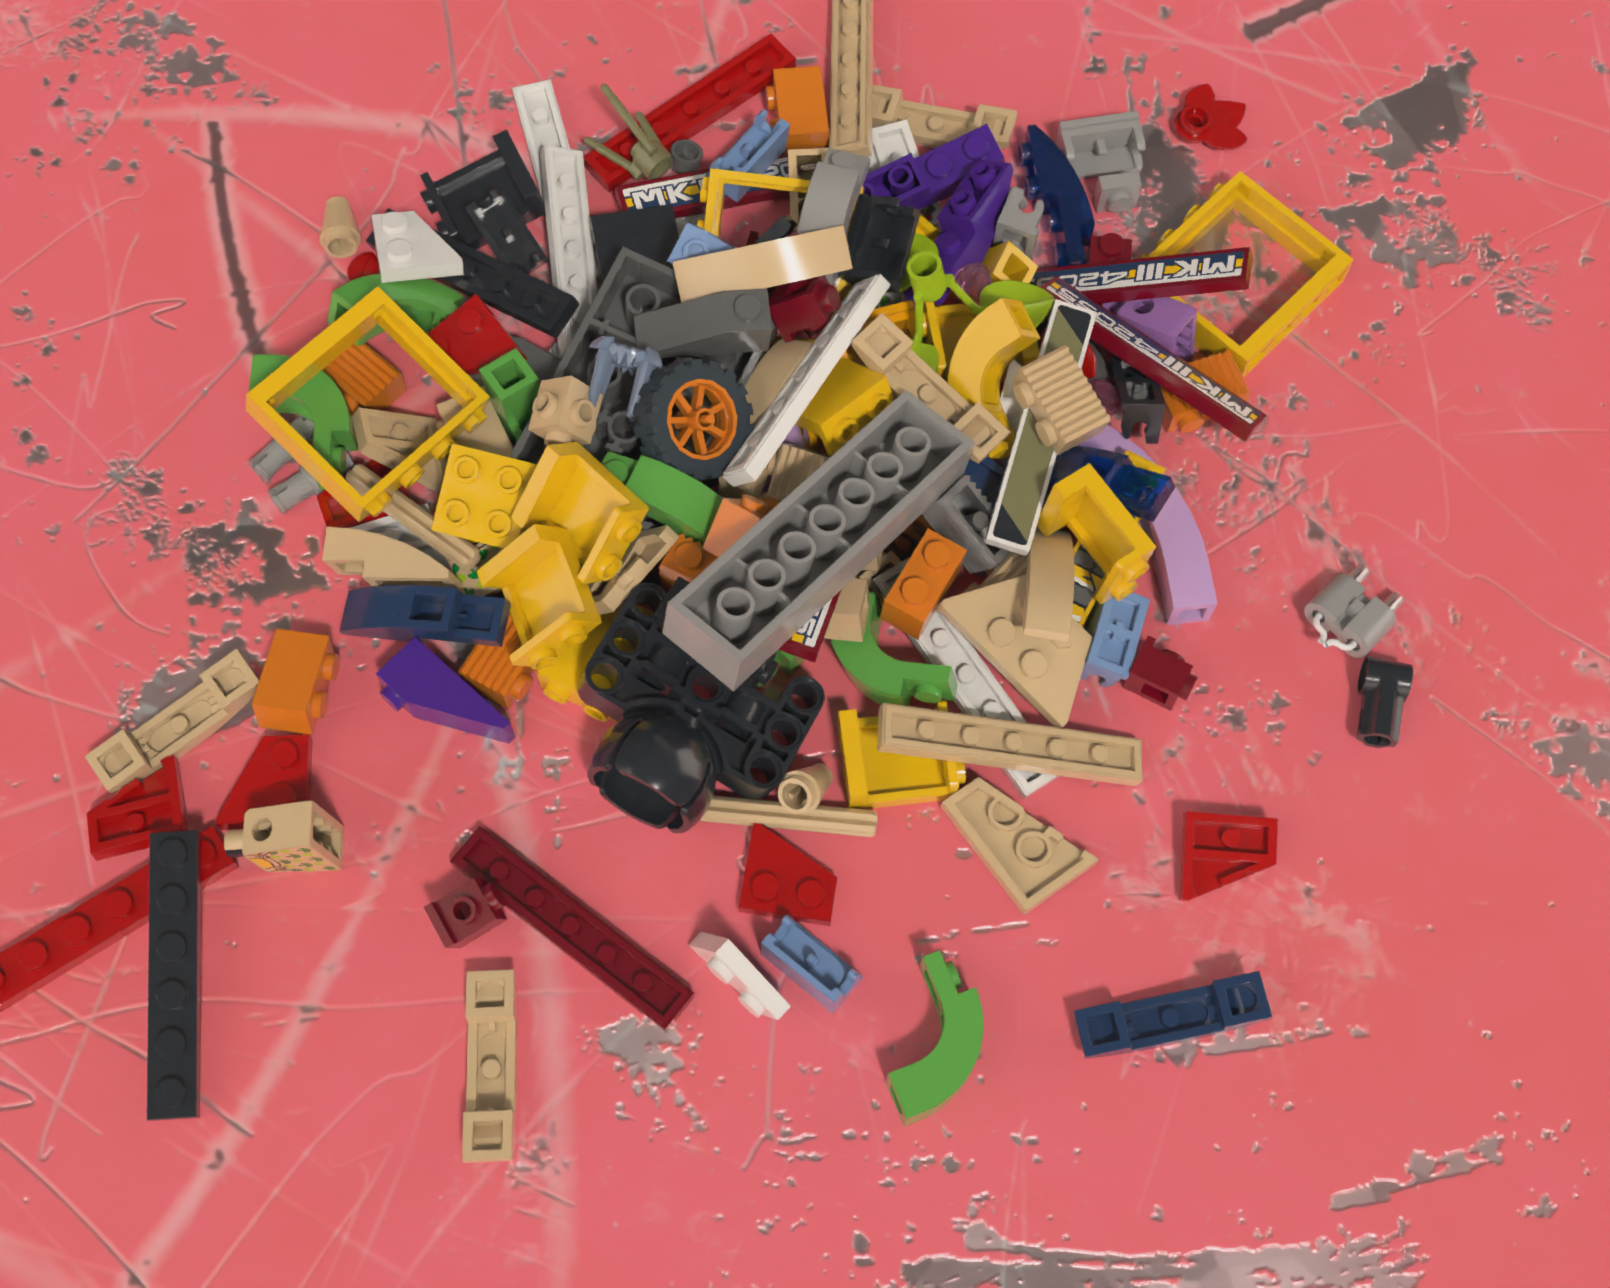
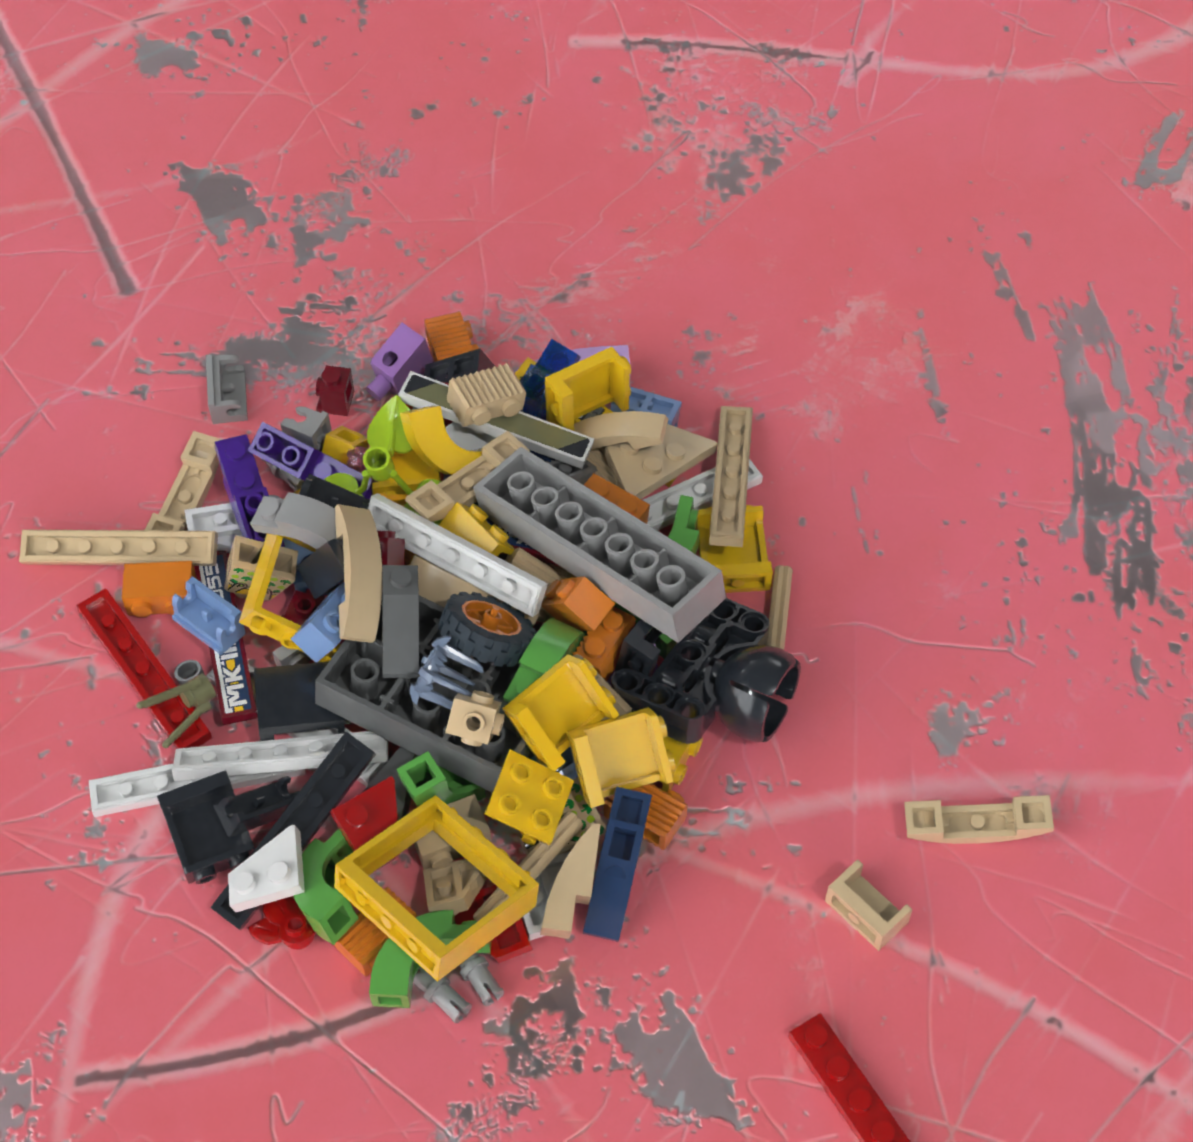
camera: 85 degrees left, 10 degrees down
tan slope [84,649,259,793] -> none
red wing [86,755,187,861] -> none
black plate [147,830,201,1121] -> none
red wing [216,734,313,830] -> none
tan torso [224,800,344,872] -> none
orange brick [251,629,340,735] -> none
tan cone [319,196,361,258] -> none
dark purple slope [376,637,515,744] -> none
dark red brick [424,878,508,948] -> none
dark red tile [450,826,695,1033] -> none
white wing [688,932,791,1020] -> none
red wing [739,823,838,926] -> none
medium blue hinge [761,915,863,1014] -> none
tan cone [778,763,833,814] -> none
bright green arch [886,950,984,1127] -> none
tan wing [941,777,1099,915] -> none
clear blue slope [1018,125,1095,267] -> none
tile [1030,247,1253,304] -> none
tile [1040,276,1267,441] -> none
dark blue slope [1073,971,1272,1059] -> none
light grey plate [1093,171,1142,213] -> none
dark red brick [1123,635,1198,711] -> none
yellow window [1139,171,1354,377] -> none
red plate [1174,84,1247,151] -> none
red wing [1179,811,1278,902] -> none
light grey piece [1304,565,1404,658] -> none
black piece [1356,655,1413,748] -> none
none -> tan panel [825,860,913,951]

